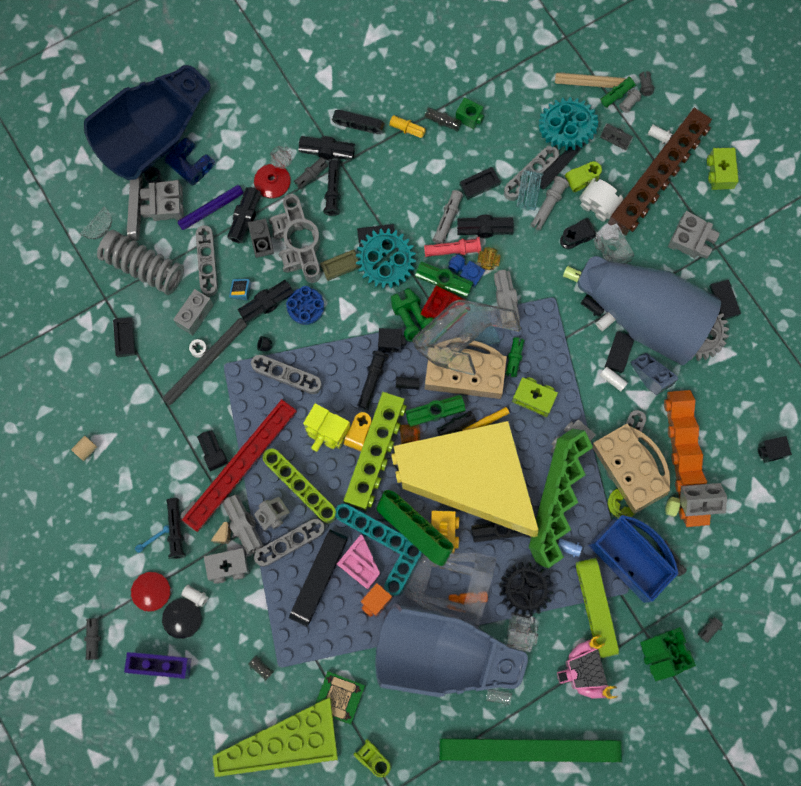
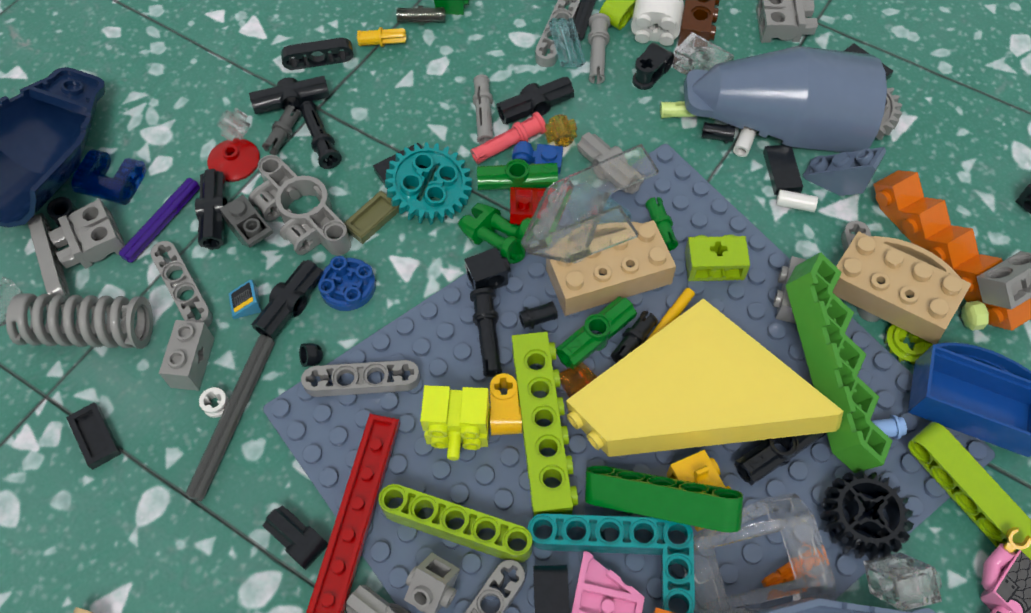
camera: 25 degrees left, 15 degrees down
black tile [459,167,501,200] -> none

